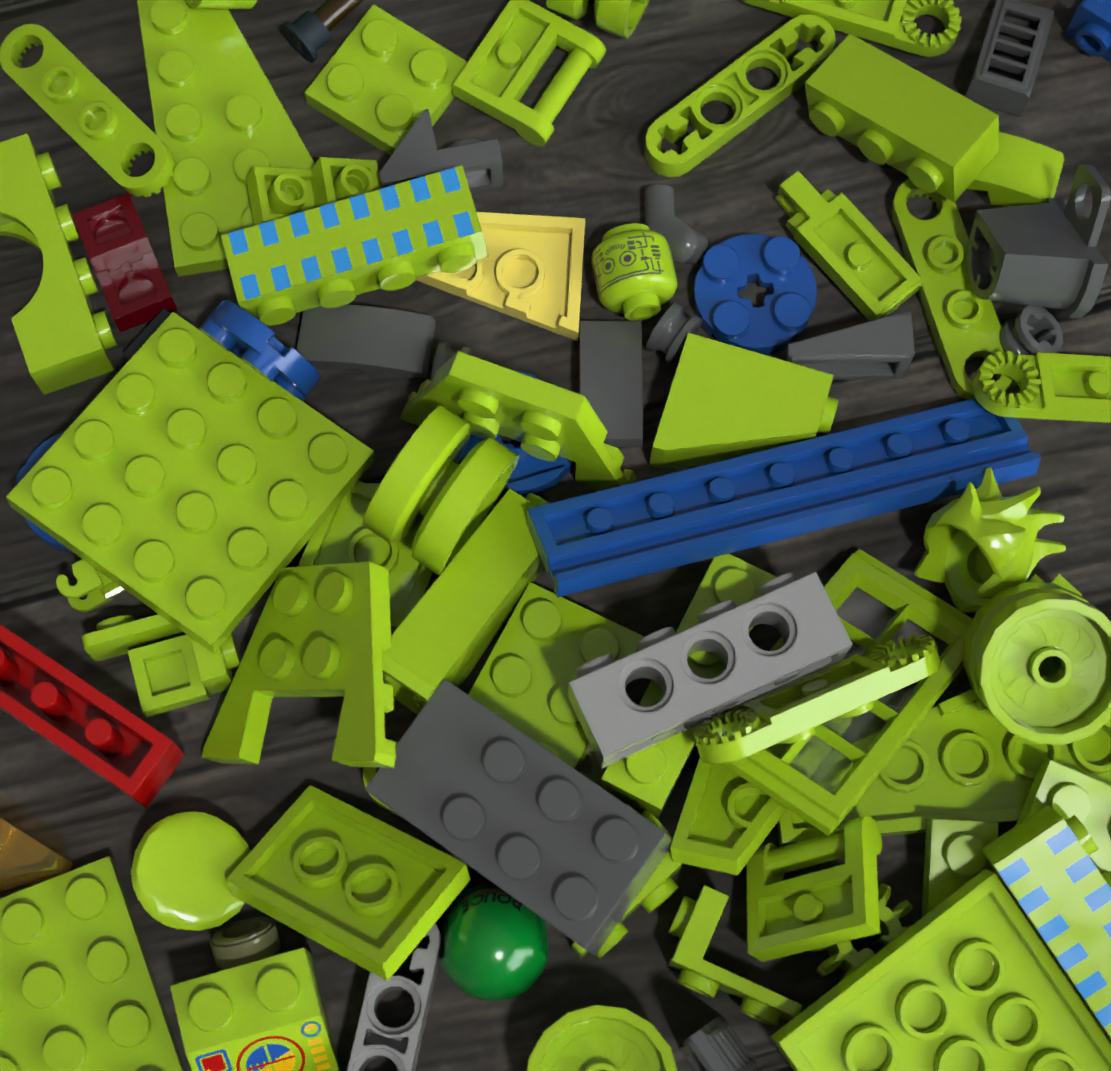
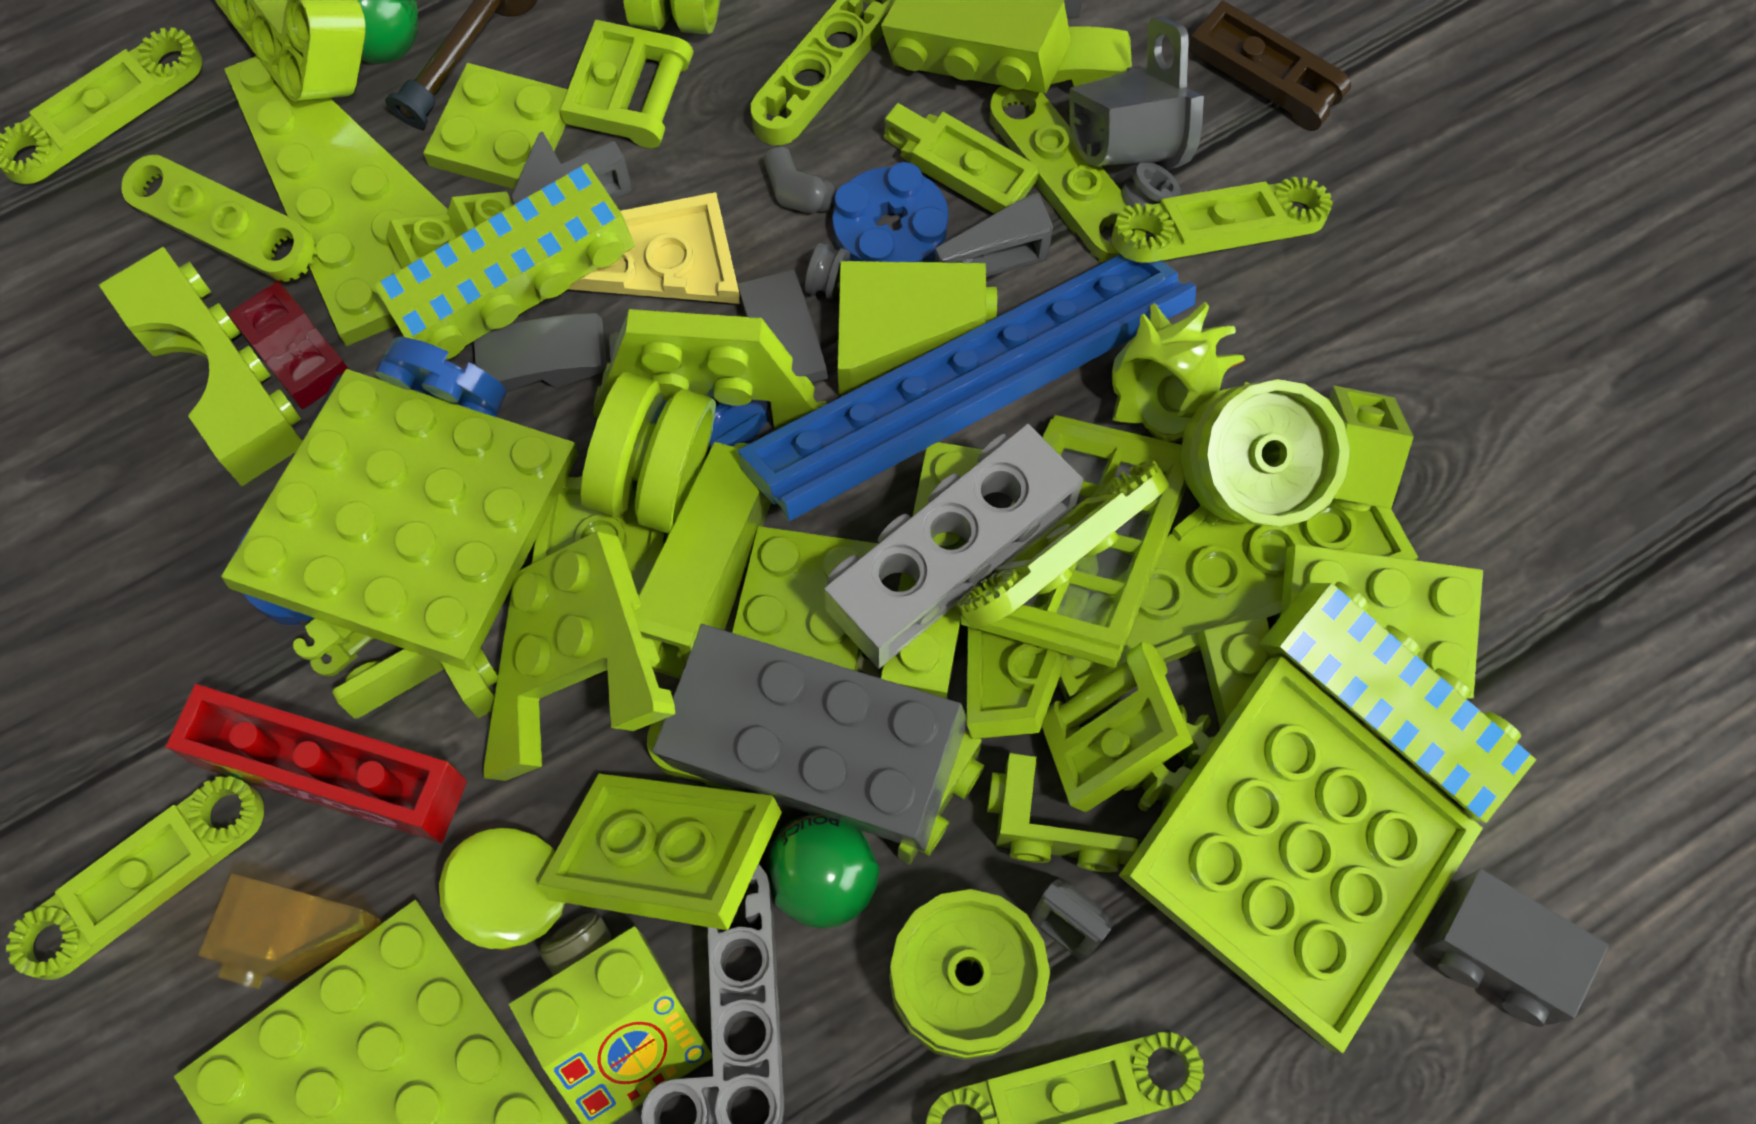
camera: 15 degrees left, 5 degrees down
lime plate [128,634,210,717] -> none
lime head [591,223,678,321] -> none

